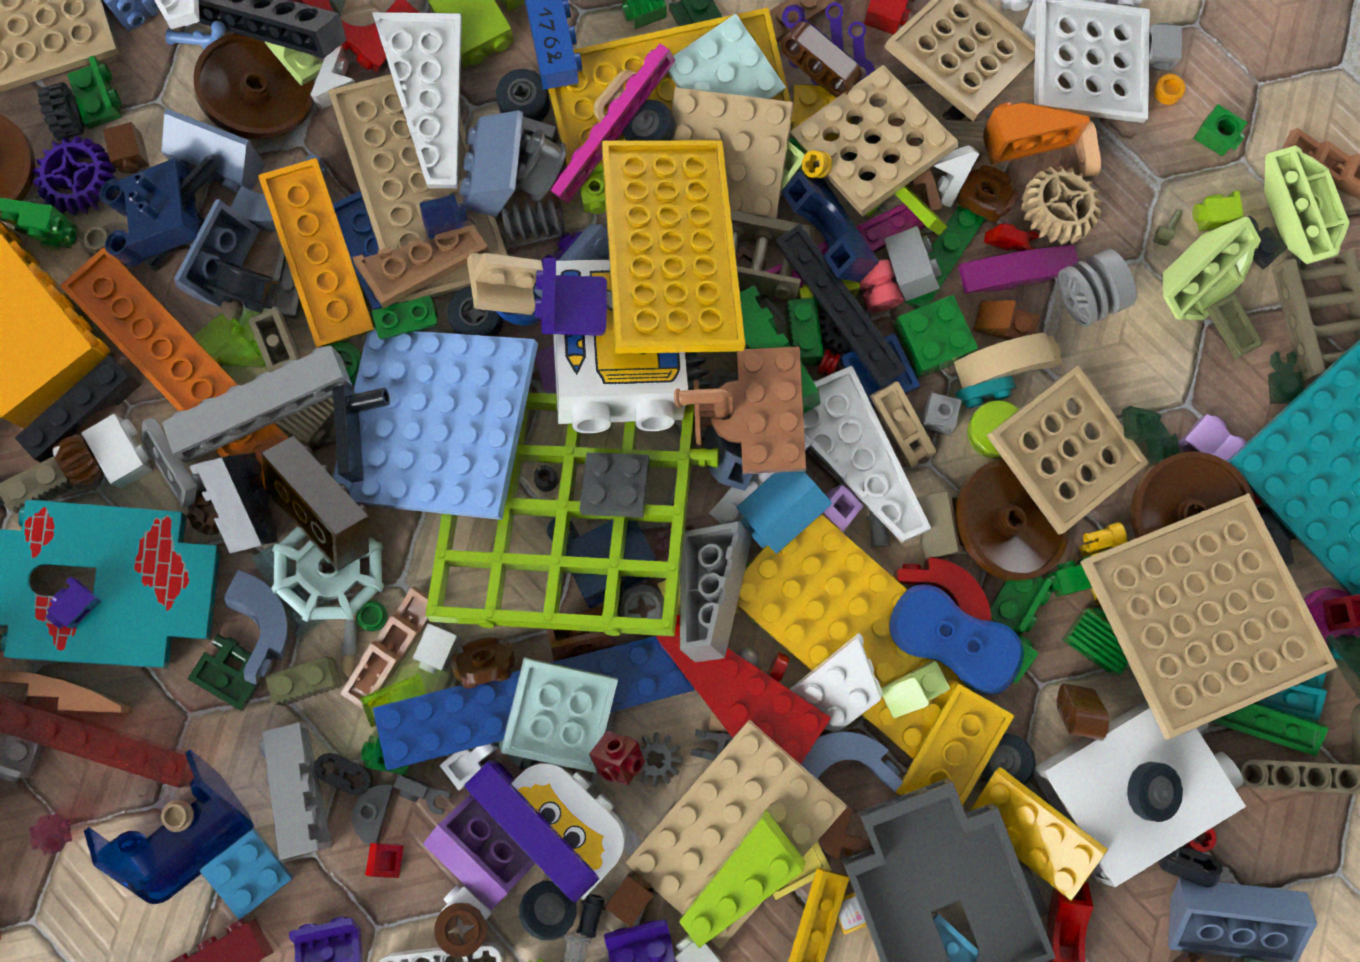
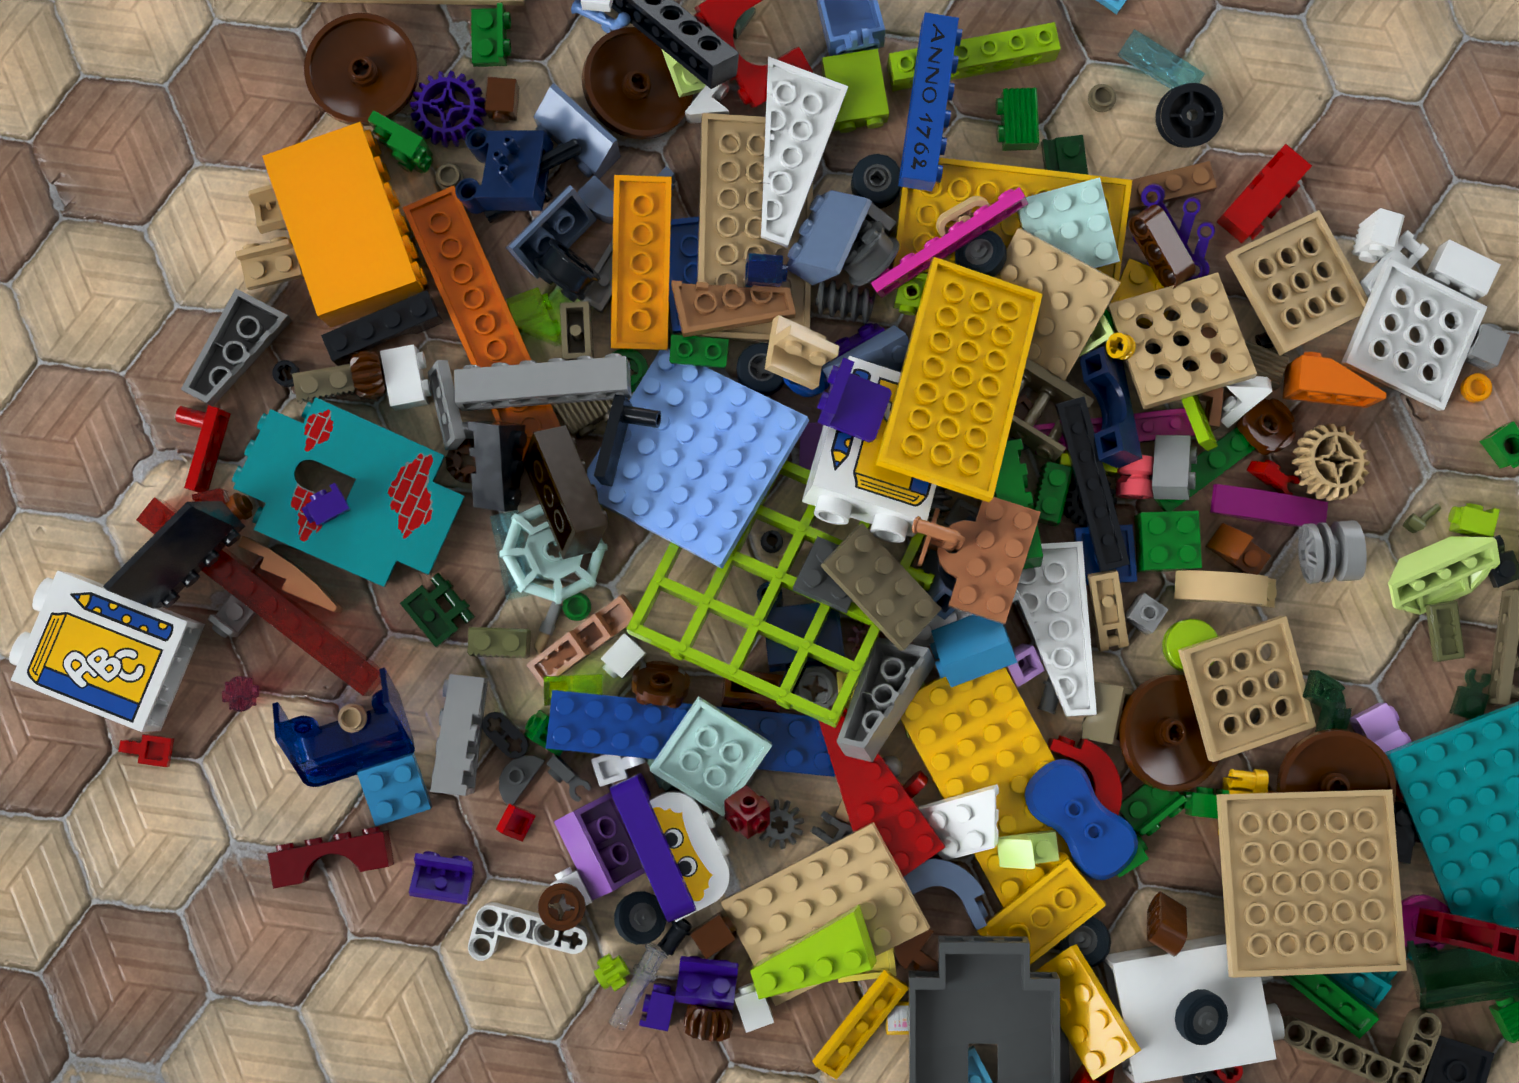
camera: 20 degrees right, 5 degrees up
black tyre [37,82,85,141] -> none
sand blue arch [224,570,288,685] -> none
red bush [816,349,841,376] -> none
teal plate [955,375,1017,409] -> none
green brick [1062,607,1129,676] -> none
light nougat beam [1075,122,1101,177] -> none
none -> dark tan plate [820,523,941,651]

